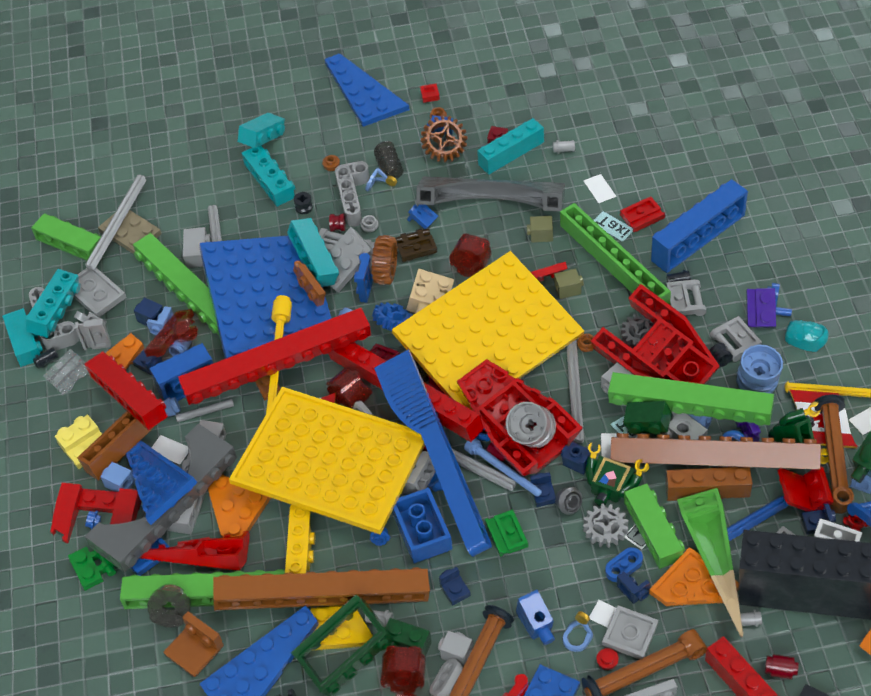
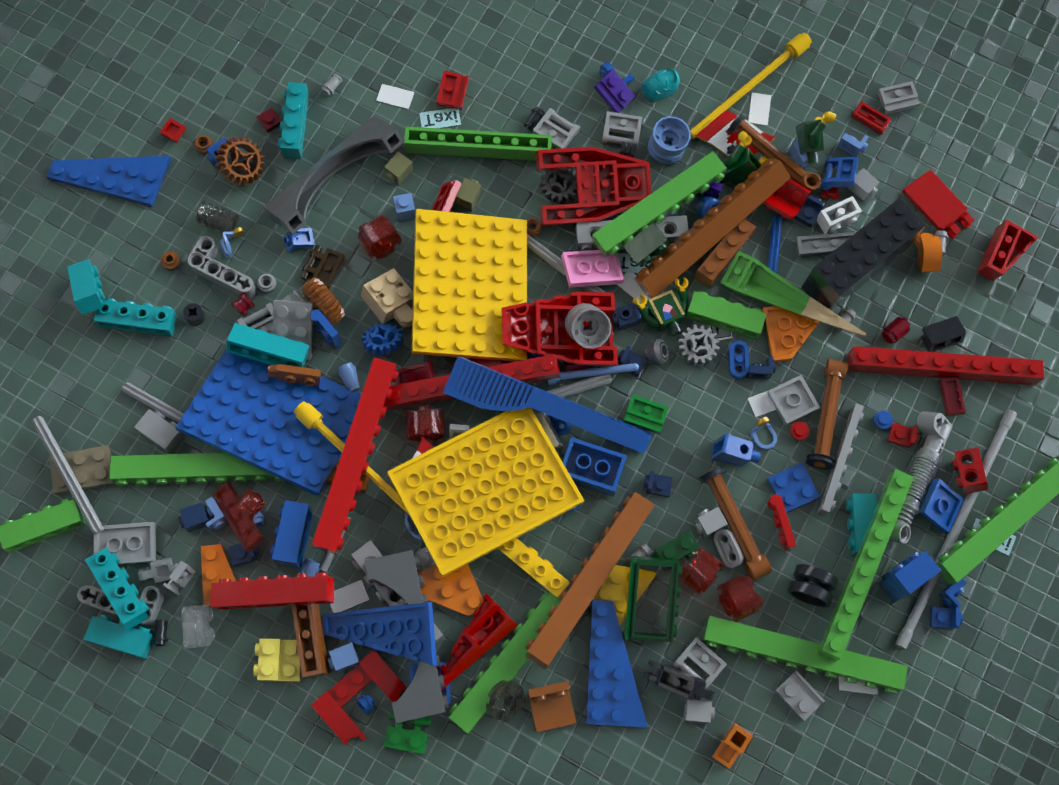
camera: 60 degrees left, 20 degrees up
blue brick [651,179,748,273] -> none
none -> medium blue brick [393,193,415,222]
none -> bright pink plate [561,250,624,288]

